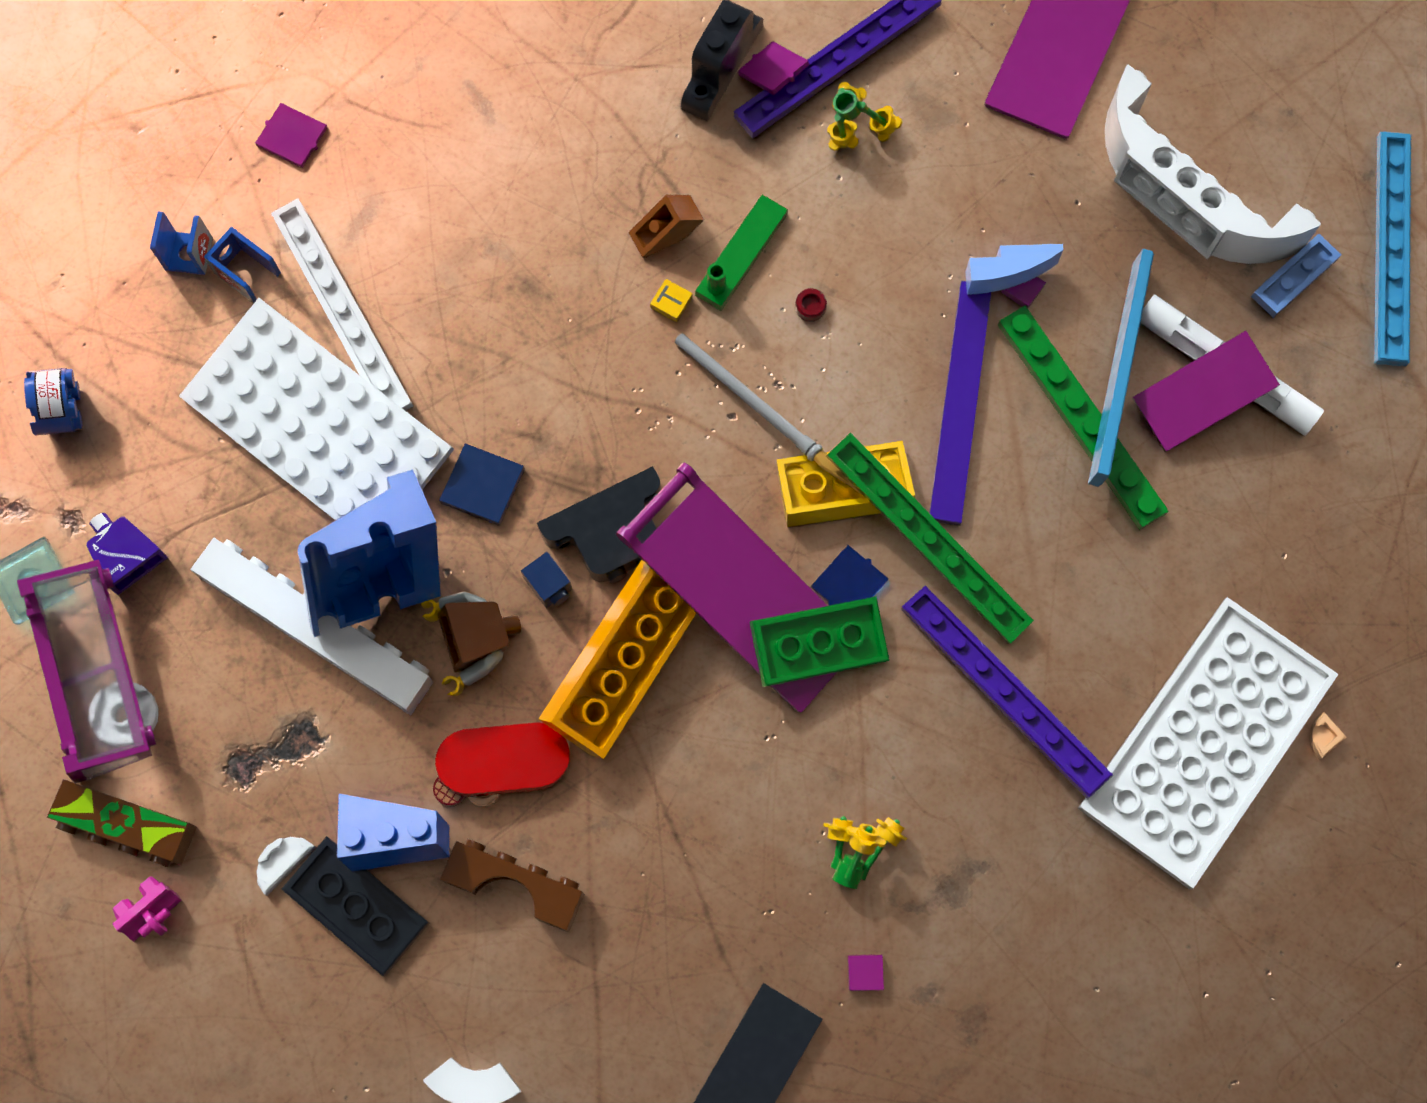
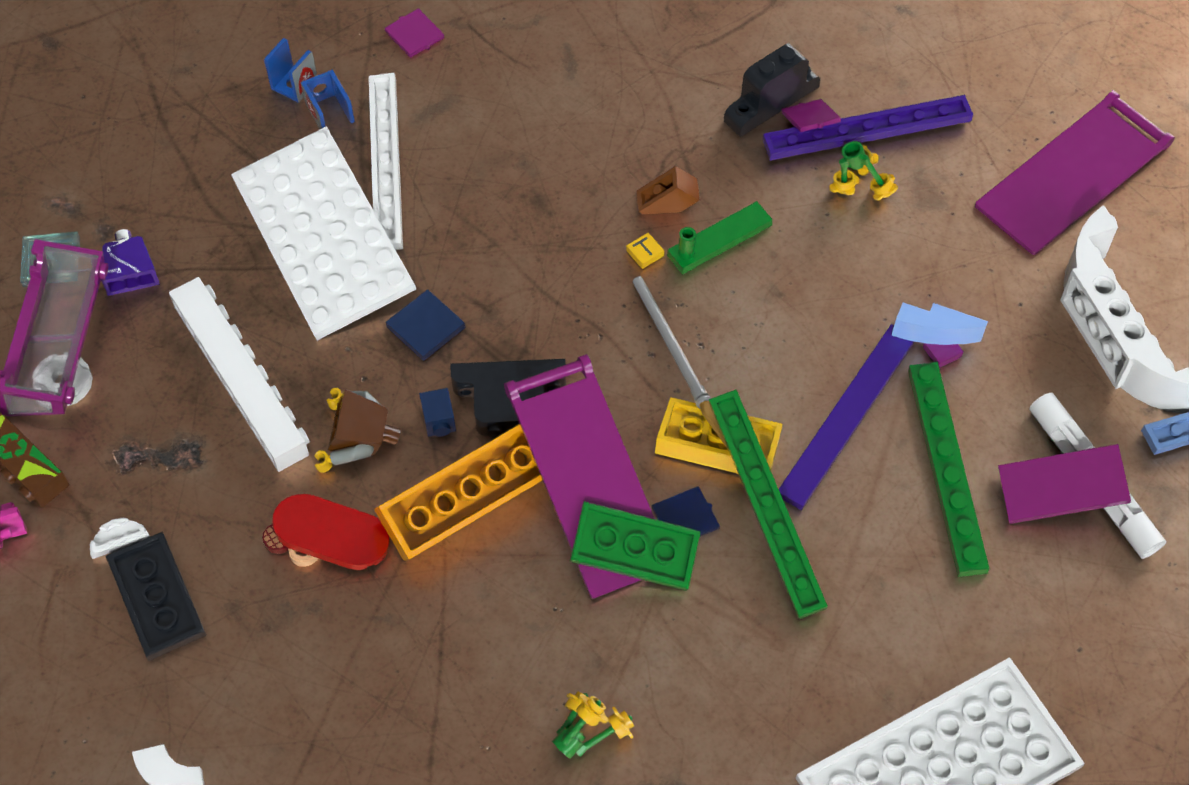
camera: 25 degrees right, 15 degrees down
brick [24,368,83,436] -> none
blue panel [298,470,441,637] -> none
wedge [337,794,450,871] -> none
reddish brown arch [440,839,584,932] -> none
dark red tile [795,288,827,322] -> none
dark purple tile [901,585,1113,799] -> none
dark azure tile [1088,249,1154,487] -> none

